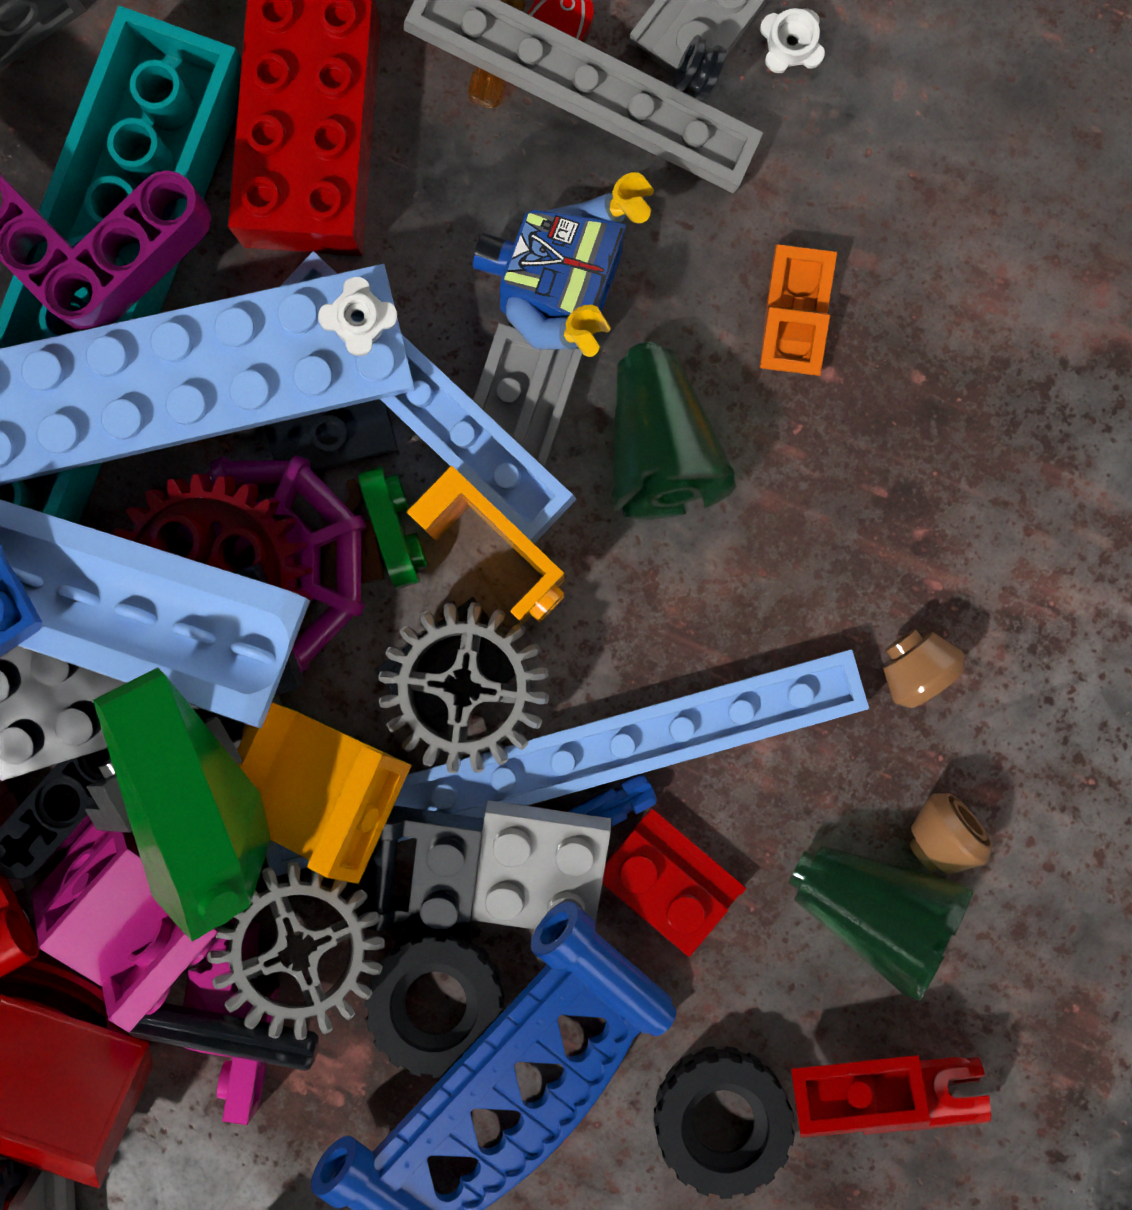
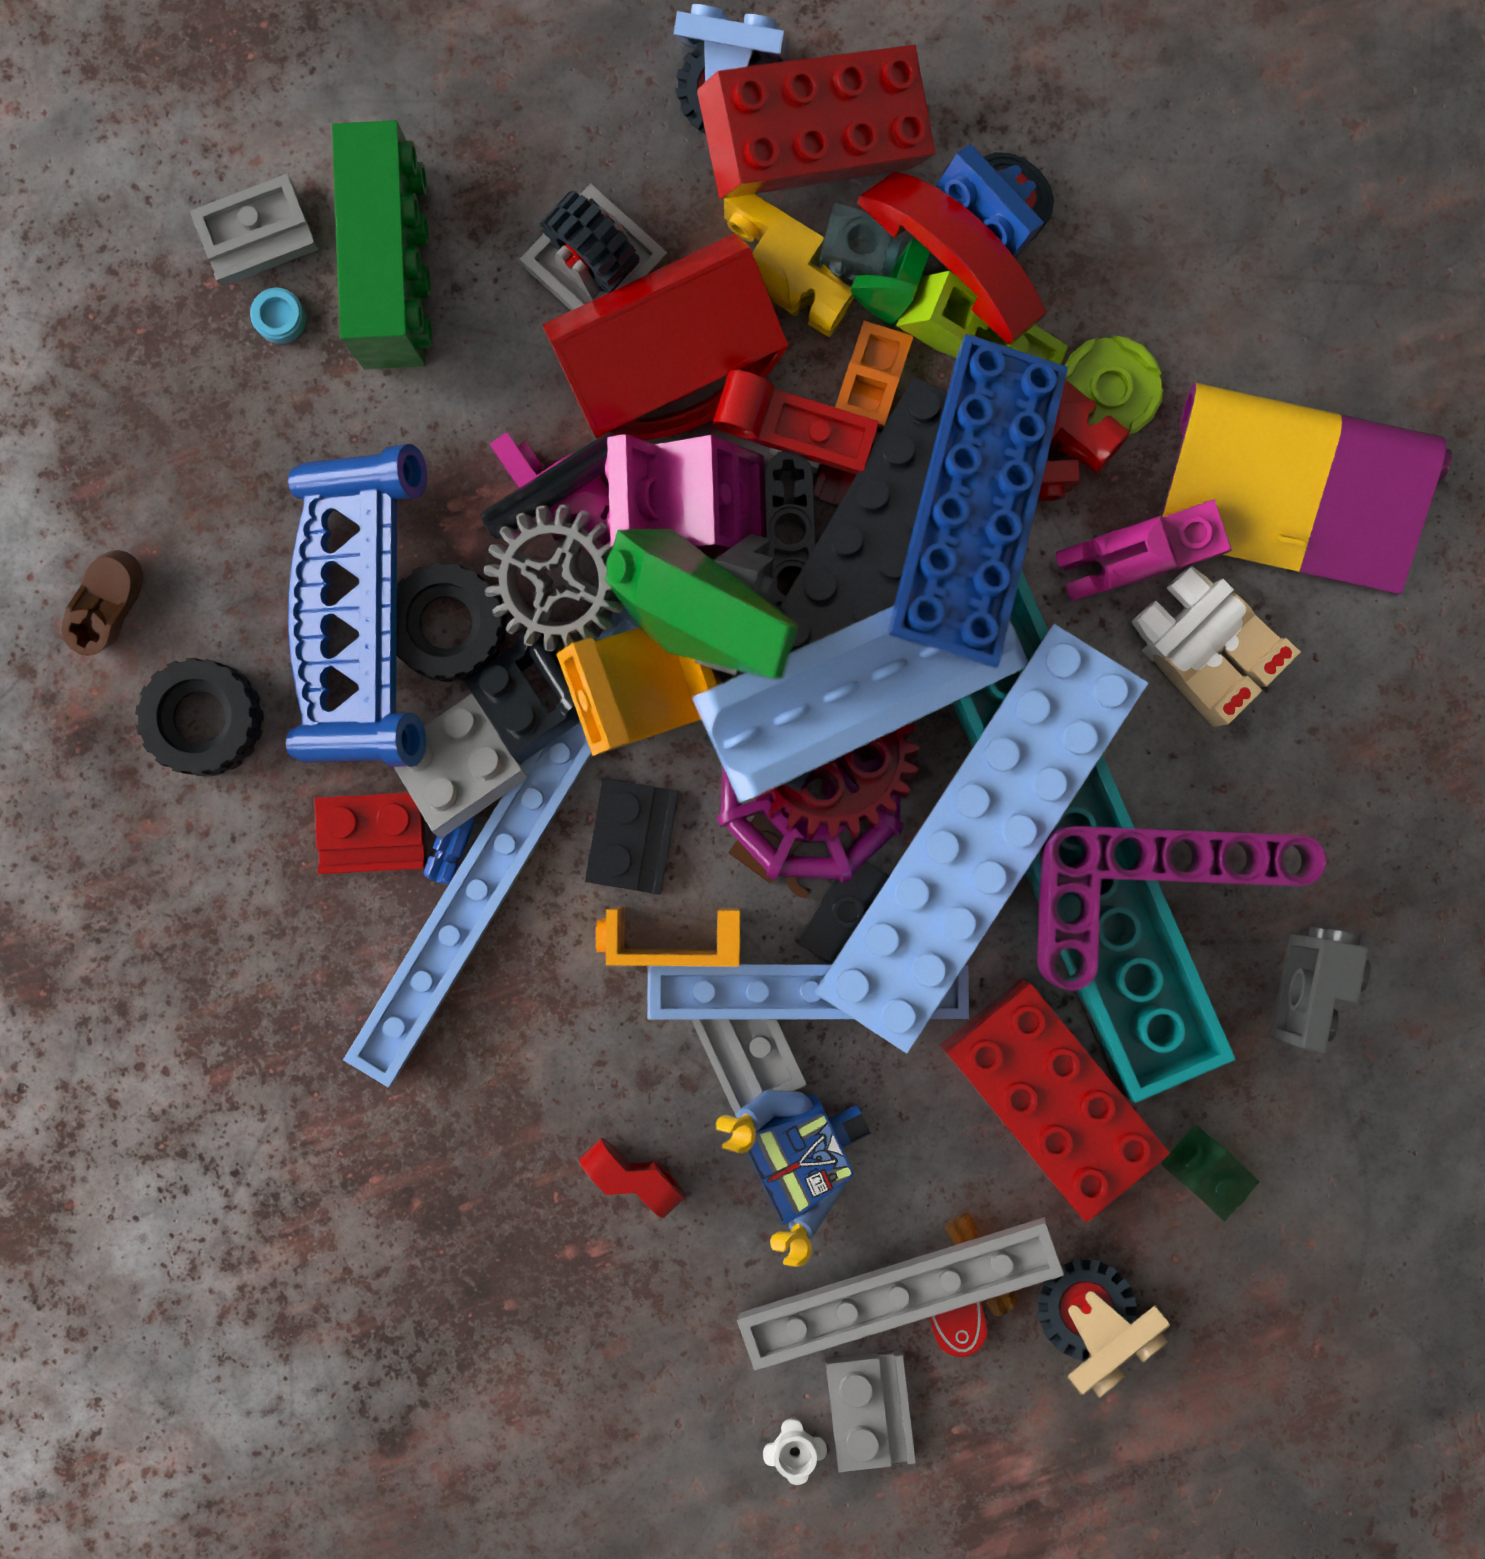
camera: 140 degrees right, 0 degrees up
white plate [318,277,397,356] -> none
green plate [358,466,428,590] -> none
light grey gear [378,602,549,773] -> none
clear green cone [612,342,737,520] -> none
black bush [673,34,727,101] -> none
orange slope [759,244,837,376] -> none
clear green cone [788,845,973,1001] -> none
red plate [791,1055,991,1138] -> none
medium nougat cone [883,629,965,708] -> none
medium nougat cone [910,793,992,874] -> none
none -> red piece [579,1138,687,1219]

